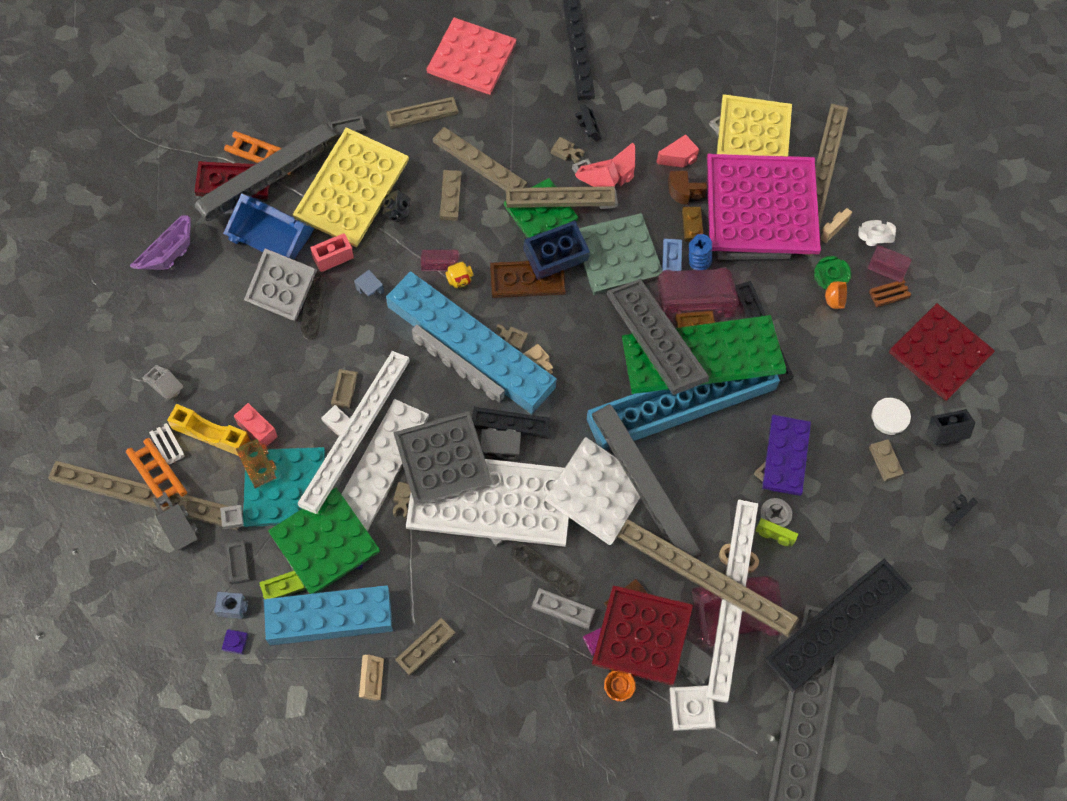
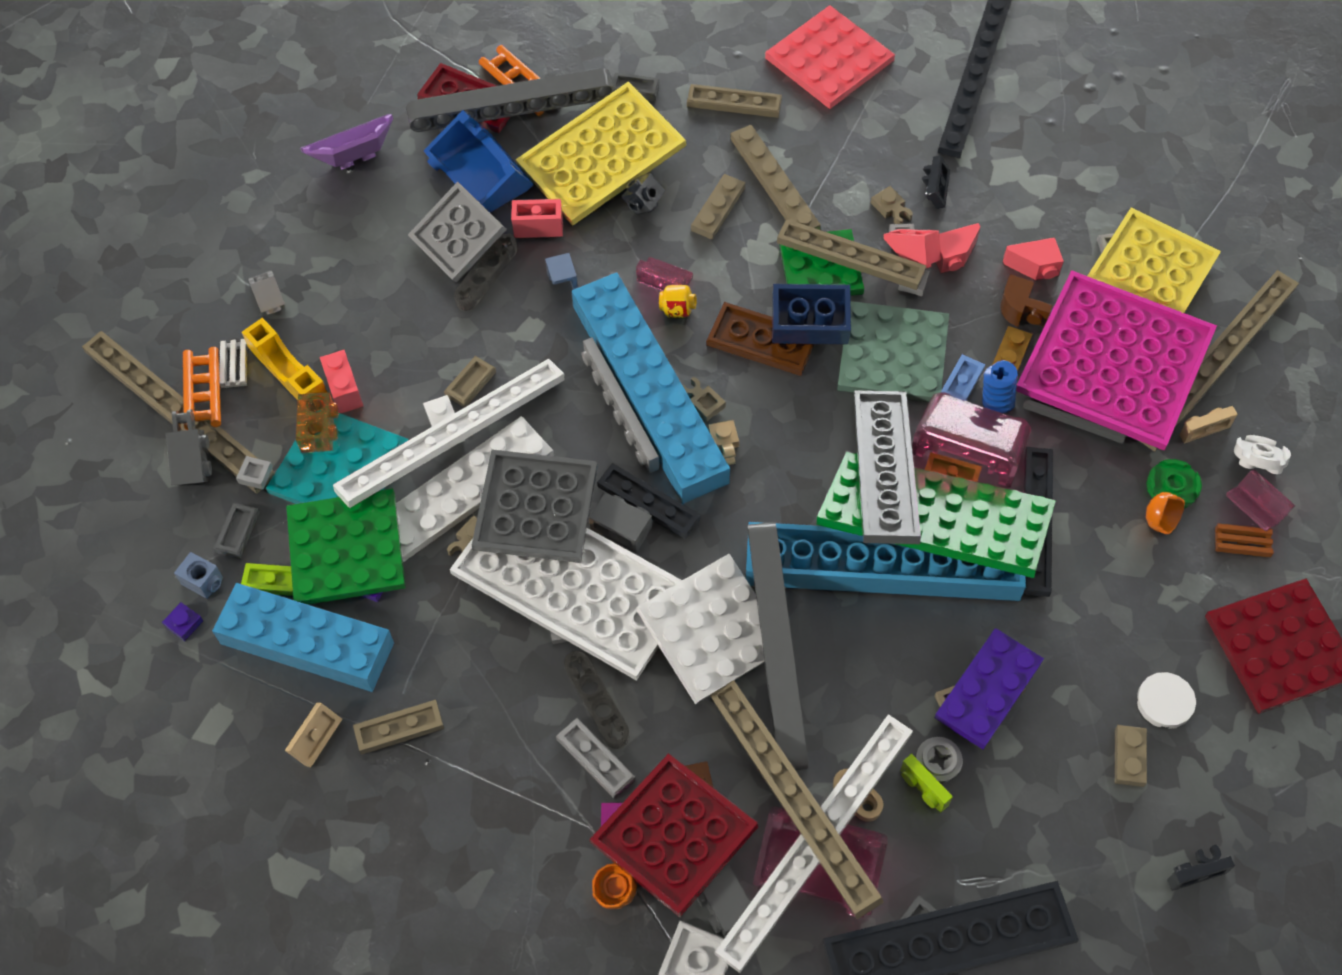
camera: 30 degrees right, 5 degrees down
black brick [927,409,976,445] -> none

